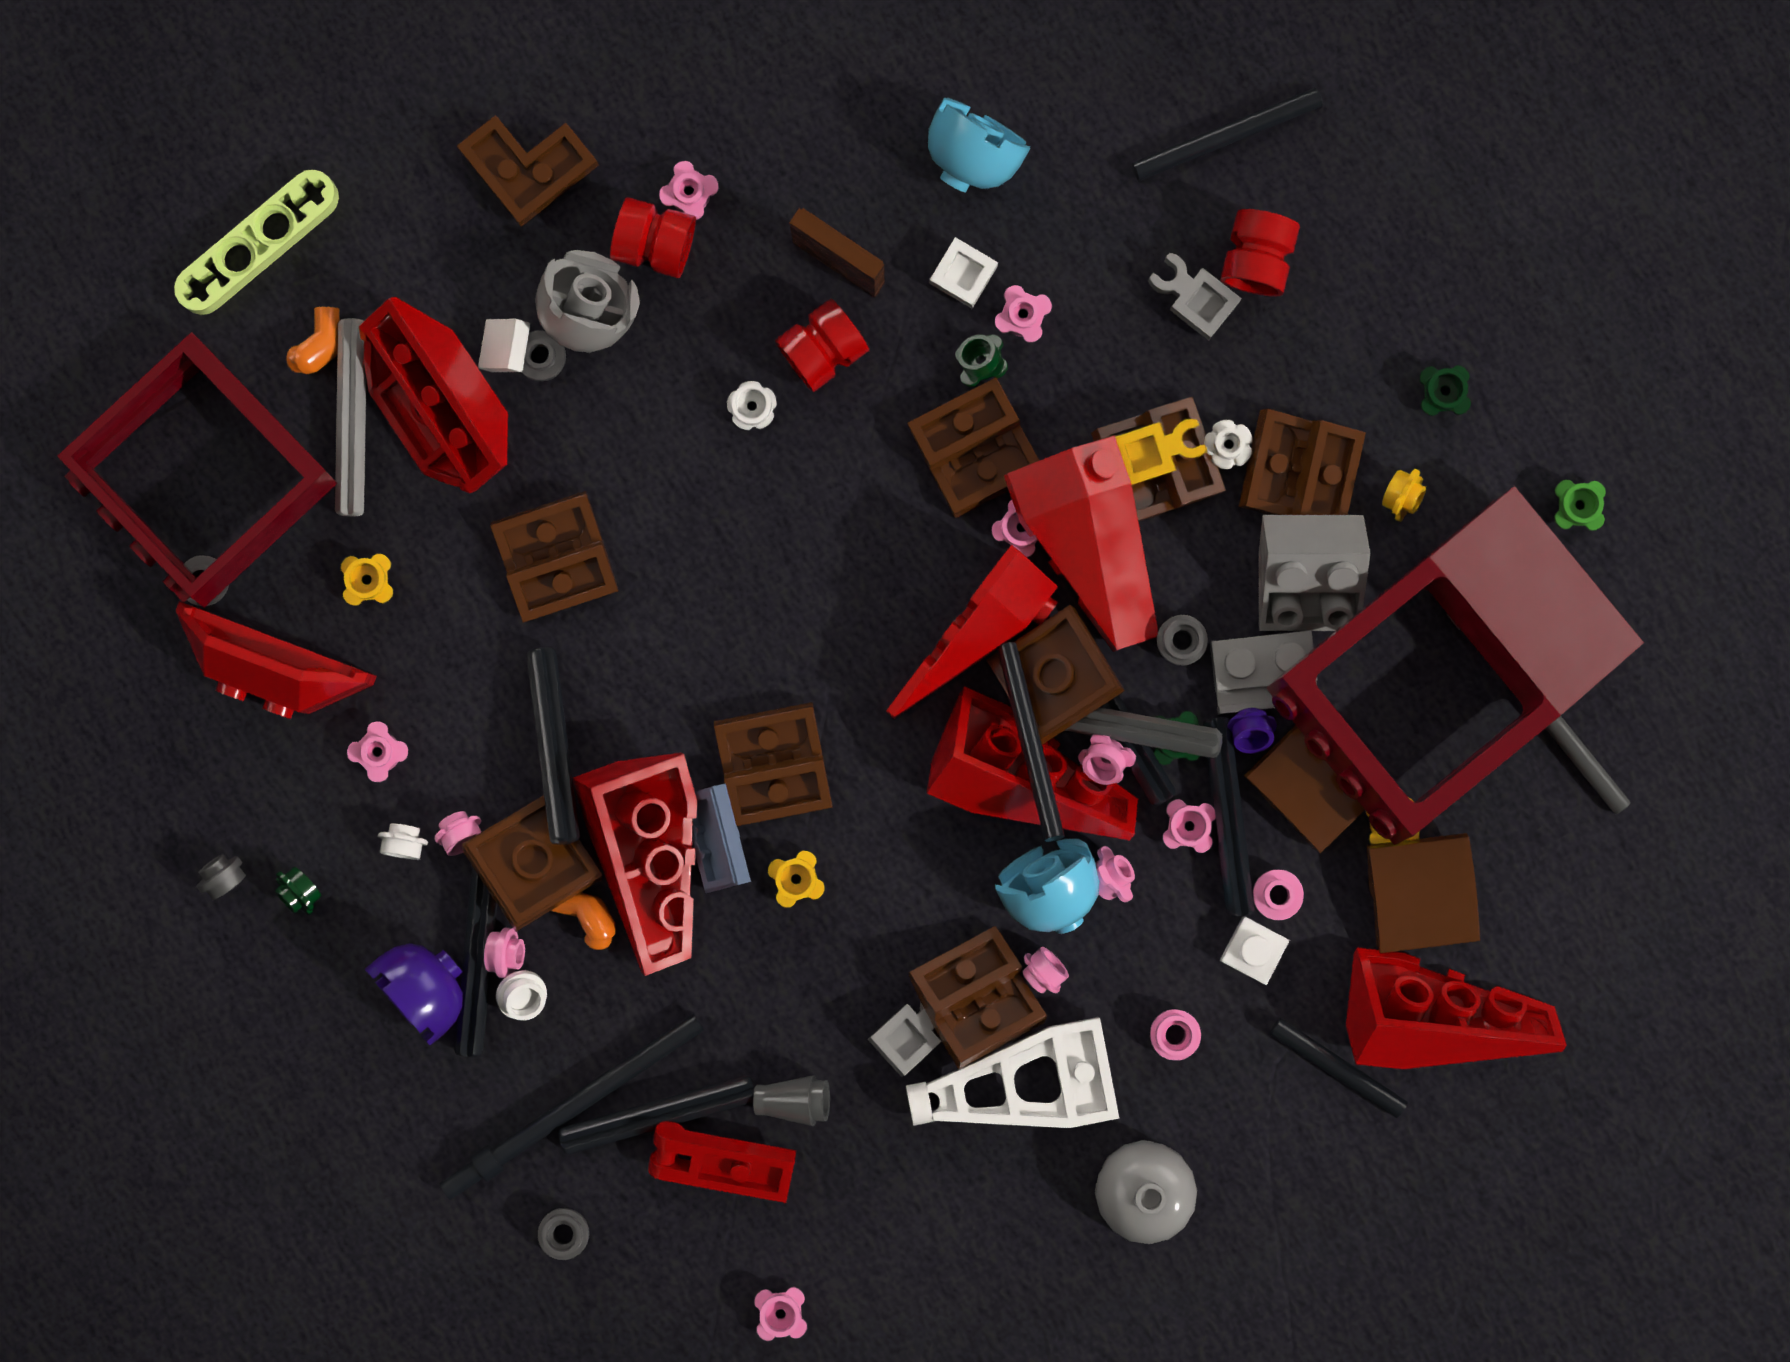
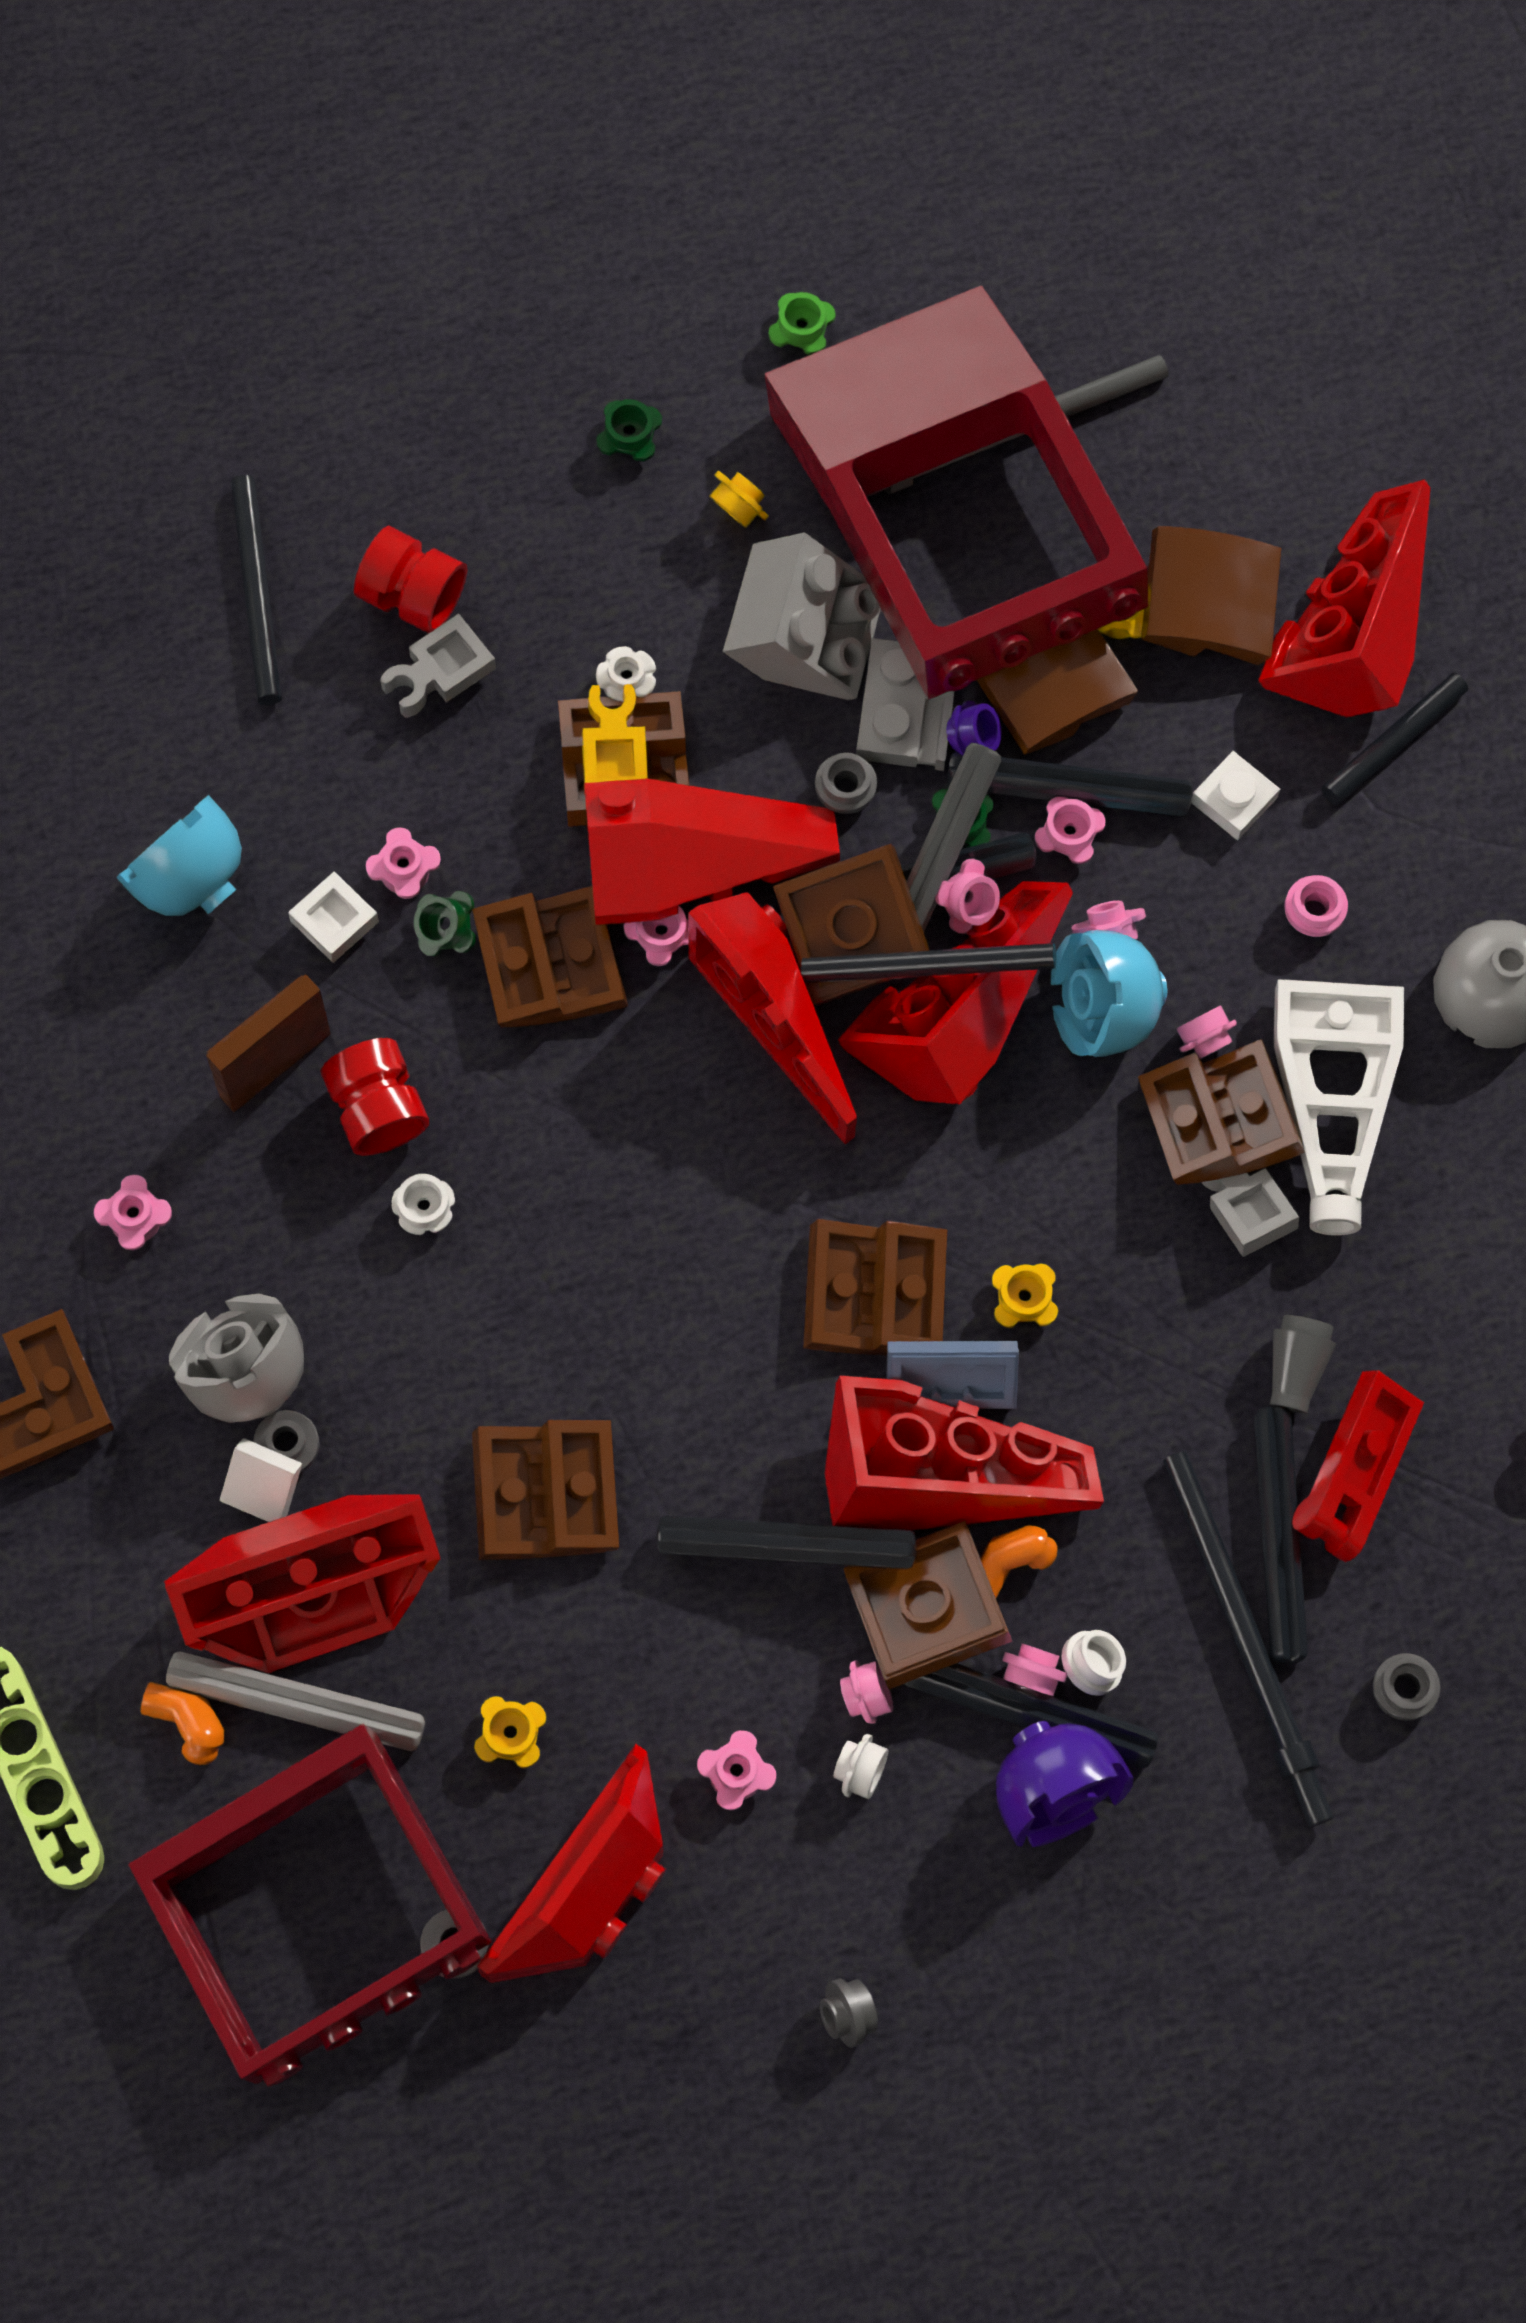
camera: 80 degrees left, 15 degrees down
dark green plate [275,867,322,915] -> none
red wheel [610,197,696,278] -> none
reddish brown slope [1238,409,1366,515] -> none
bright pink plate [1253,870,1304,920] -> none

